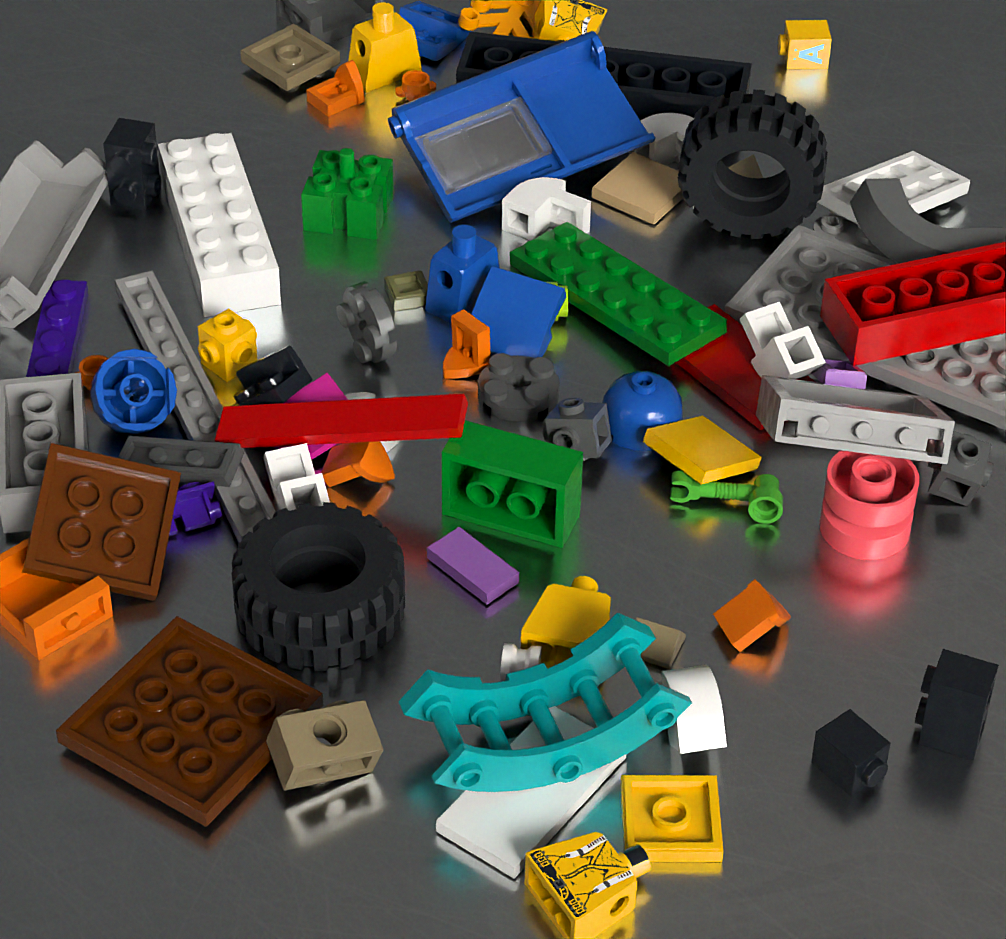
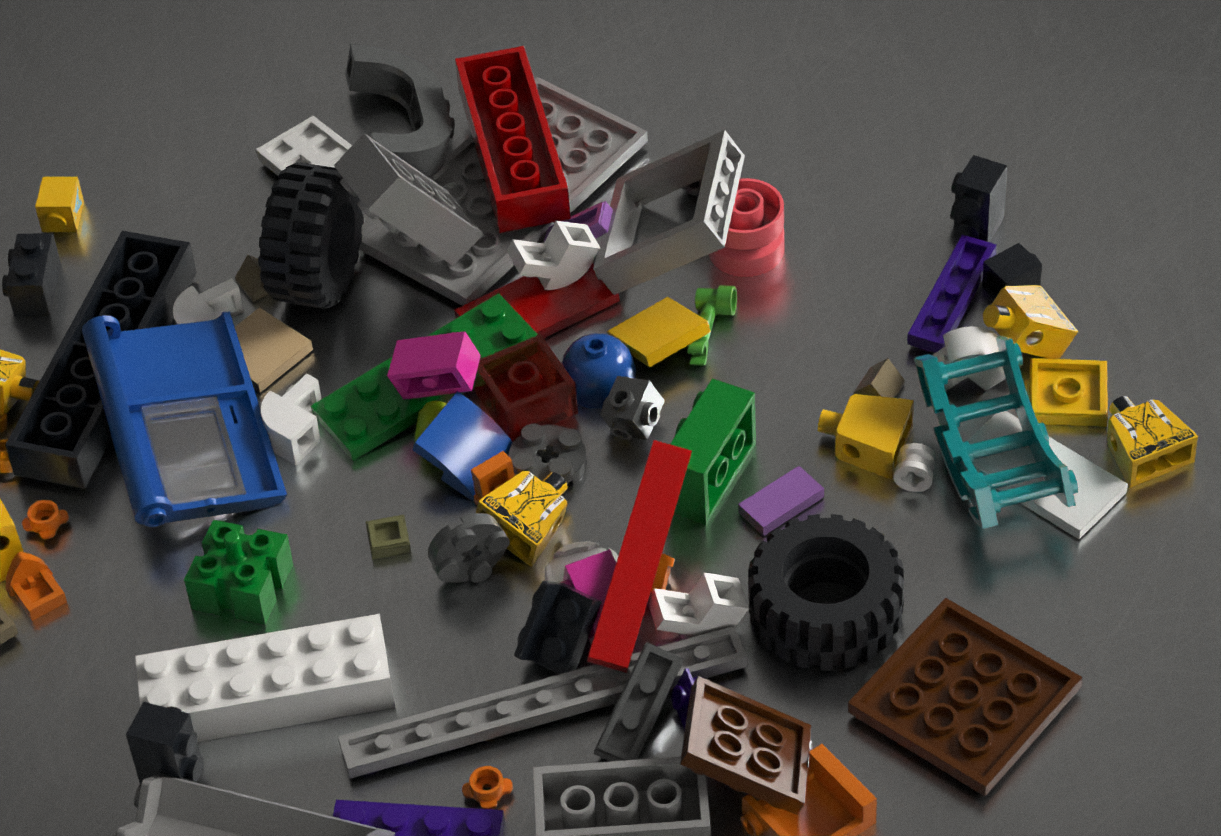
camera: 80 degrees left, 5 degrees up
blue cylinder [90,349,177,434] -> none
yellow brick [197,308,257,382] -> none
dark tan brick [266,700,384,791] -> none
blue torso [425,225,500,324] -> none
orange tile [713,579,791,652] -> none
none -> black brick [2,233,61,317]
none -> light grey brick [334,133,483,265]
none -> dark pink brick [387,331,481,400]
none -> clear red brick [474,334,578,442]
none -> yellow torso [476,471,568,567]
none -> dark purple plate [907,235,997,353]
none -> yellow torso [983,285,1078,359]

